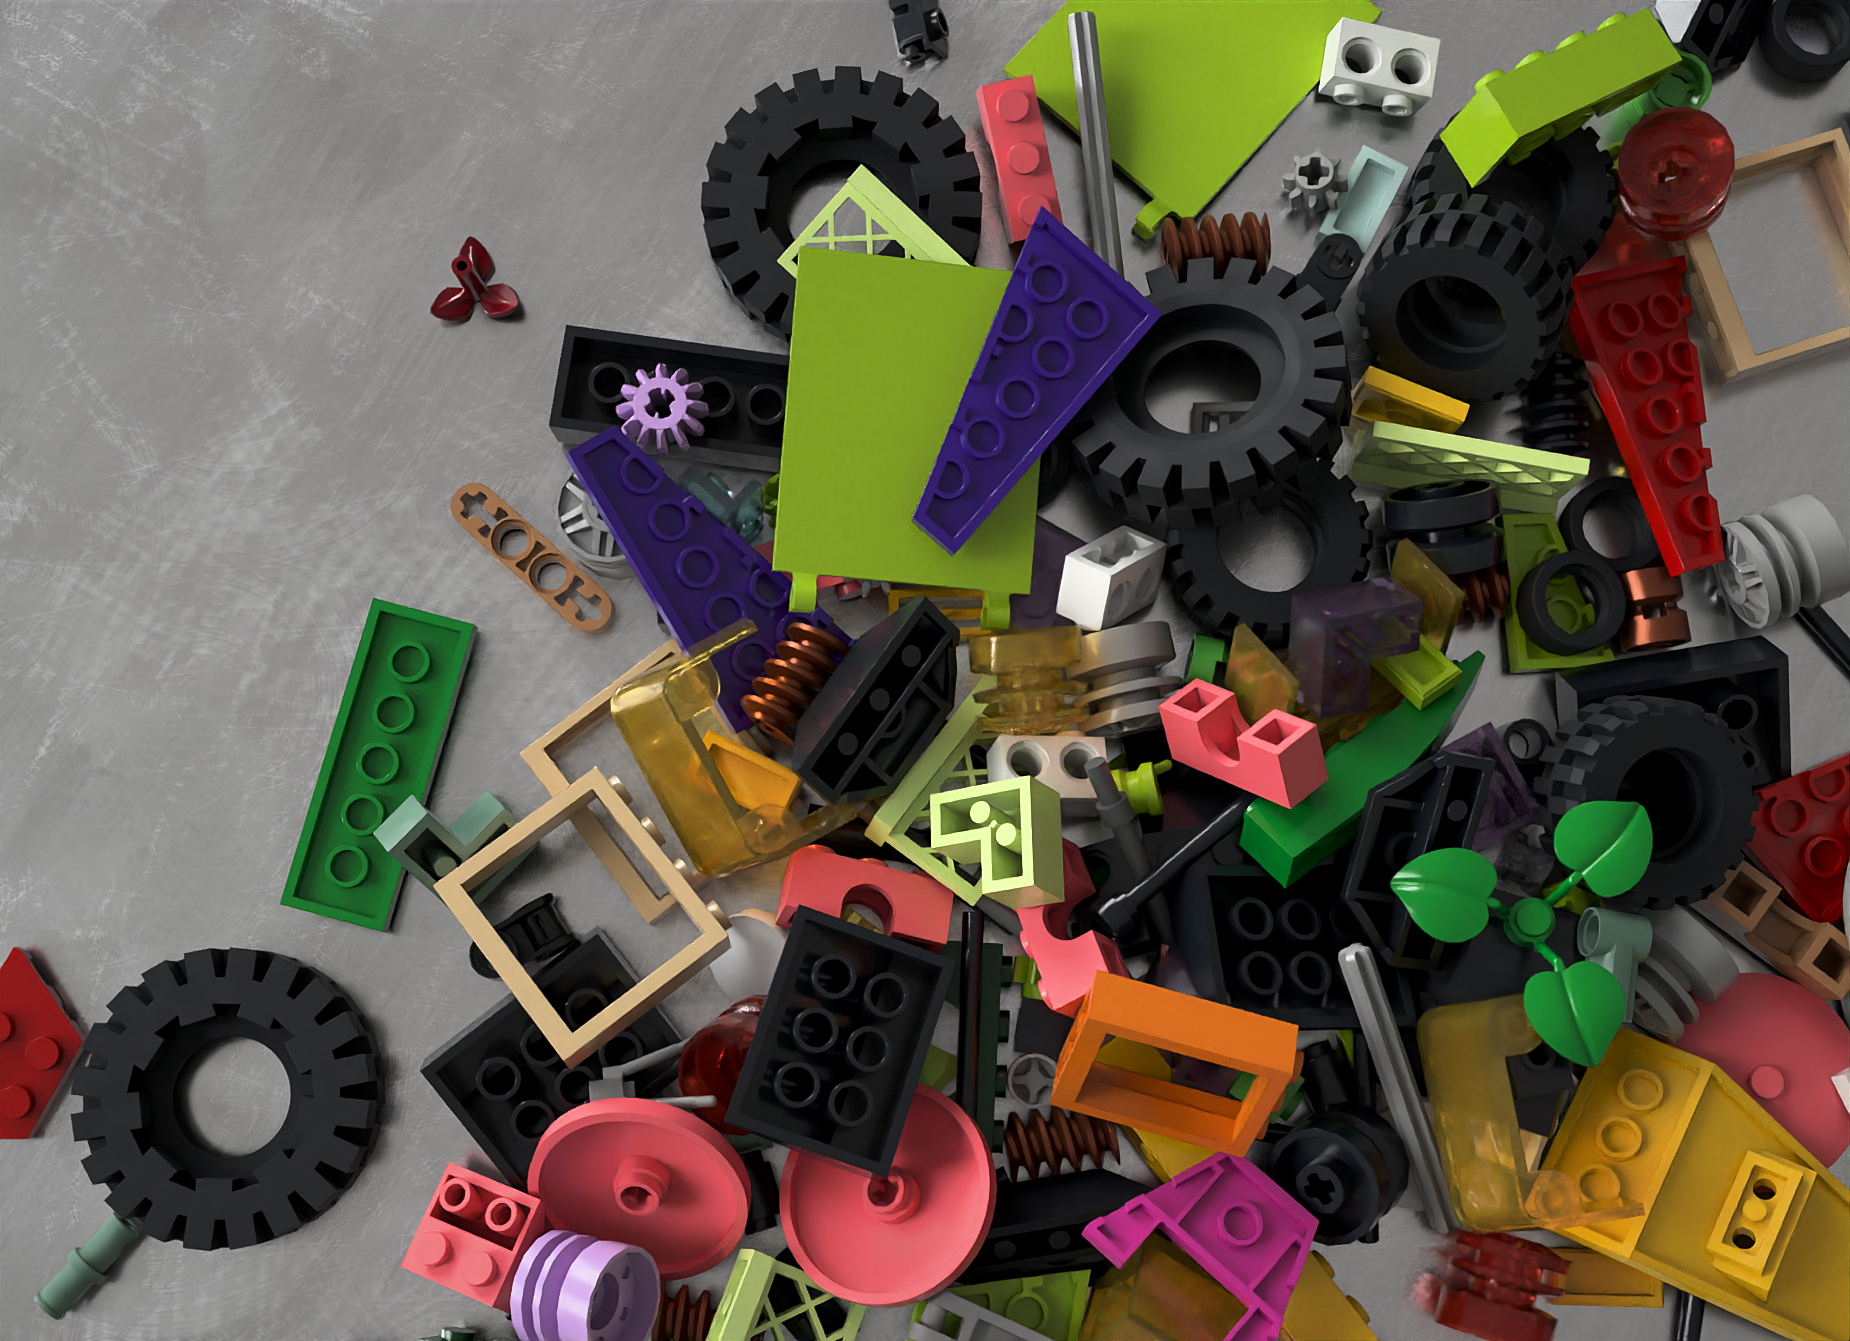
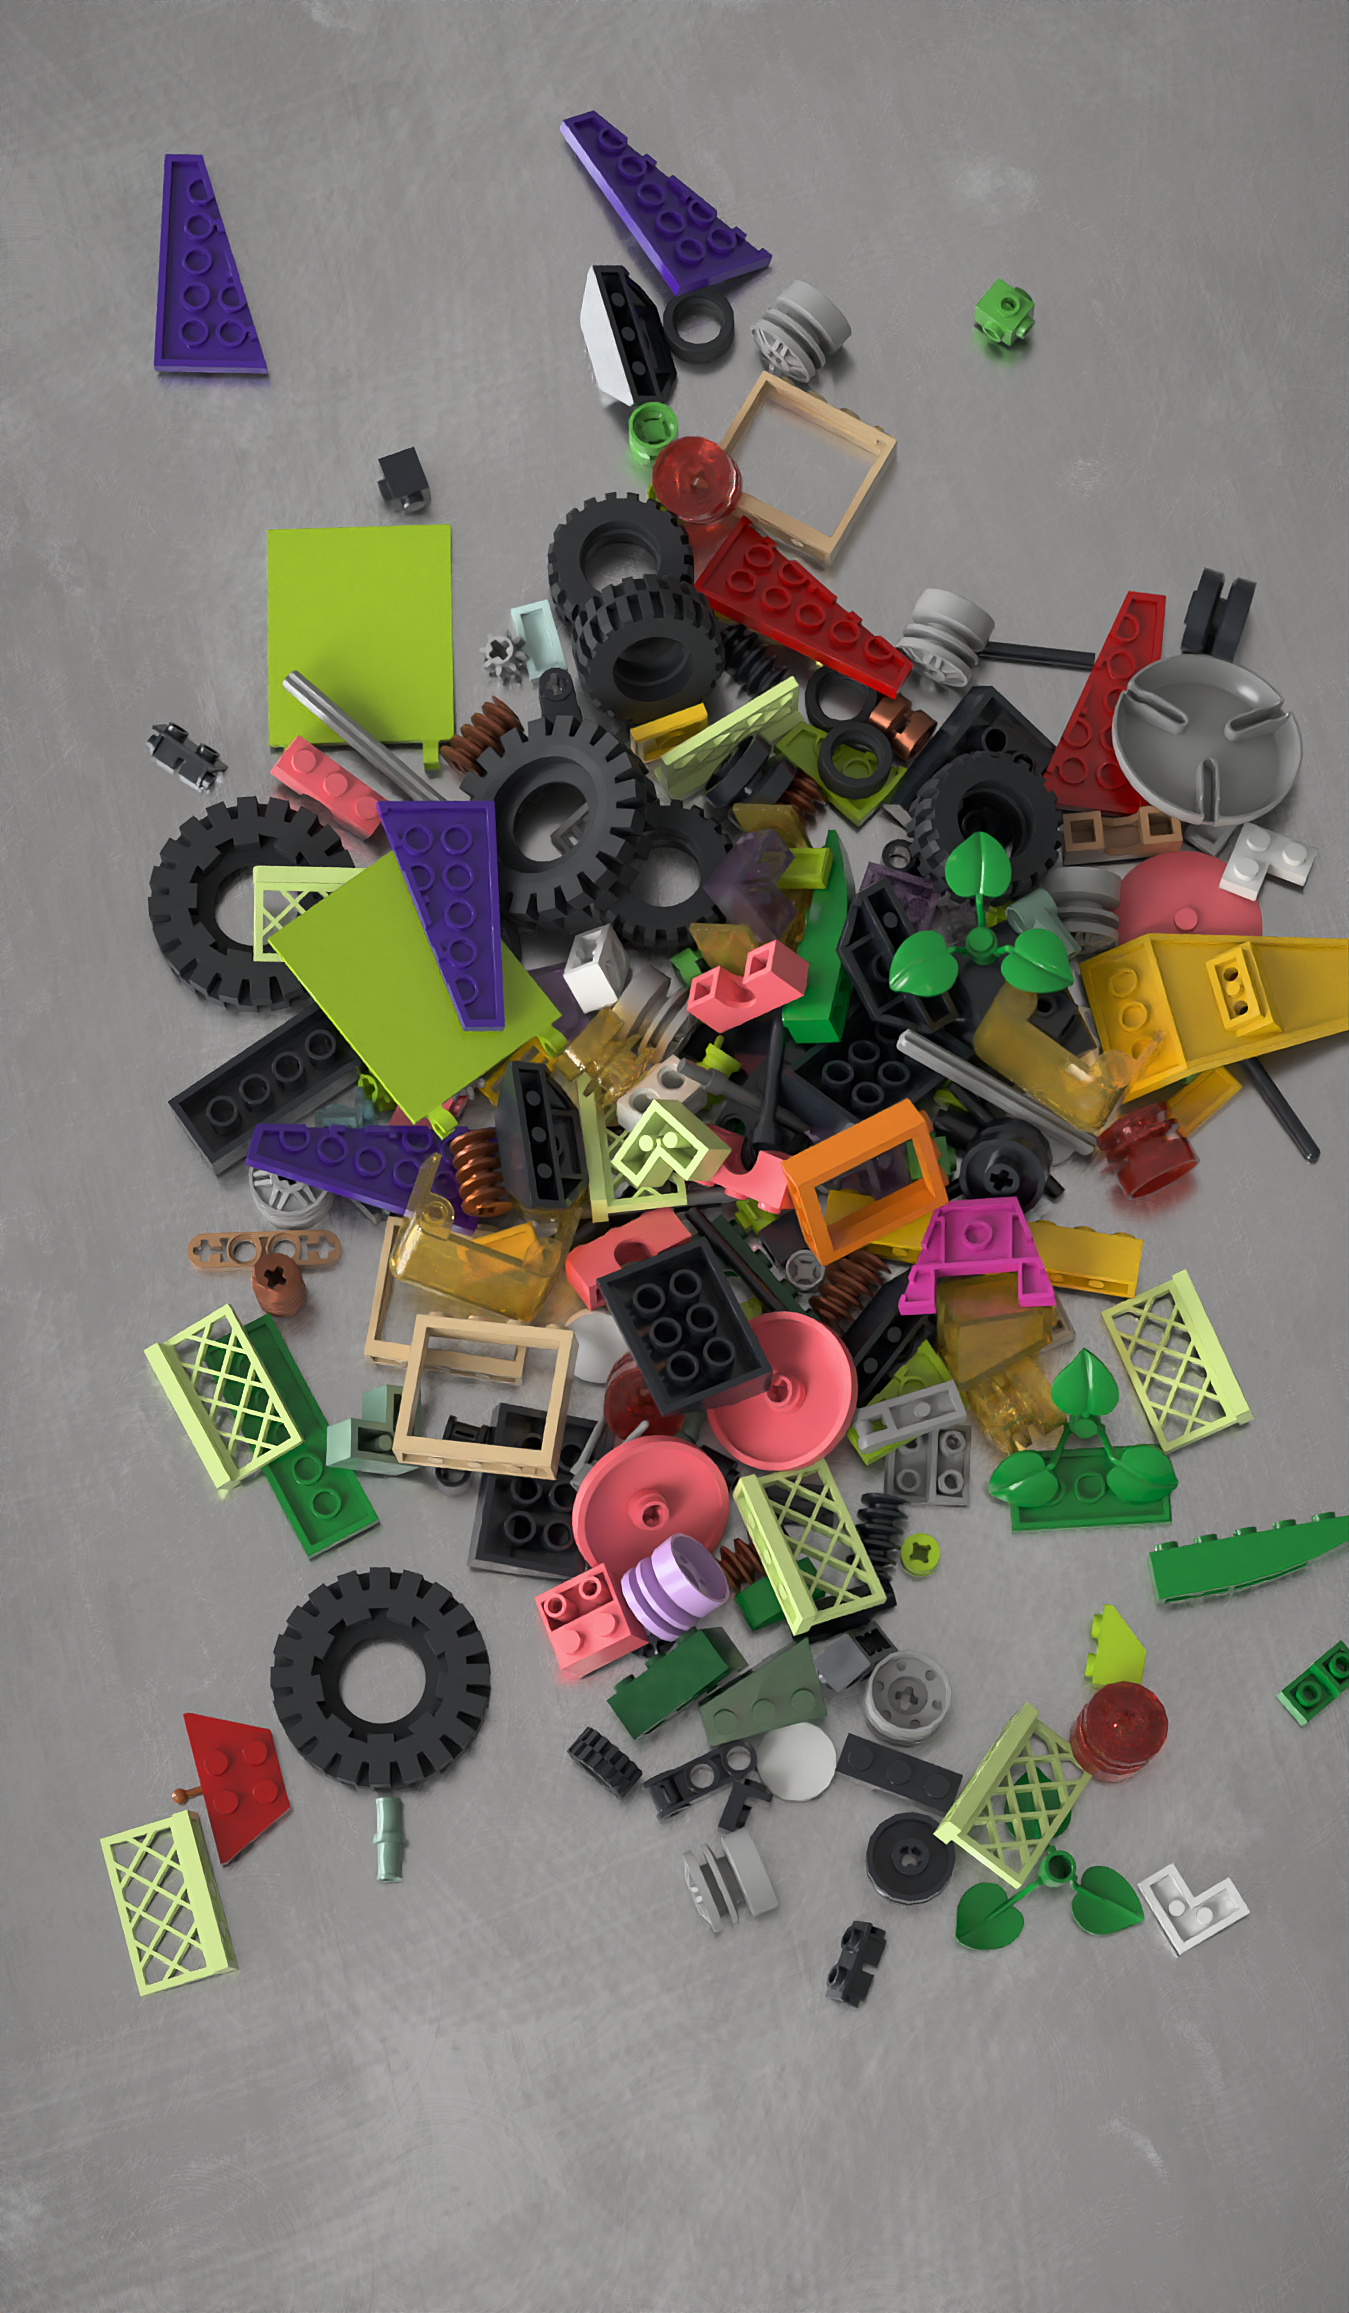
camera: 40 degrees left, 5 degrees down
dark red plant [430,236,520,321] -> none
lavender gear [616,363,709,457] -> none
white brick [1318,17,1441,116] -> none
lime wedge [1440,8,1682,188] -> none
none -> yellowish green fence [144,1304,305,1491]
none -> copper piece [251,1253,306,1318]

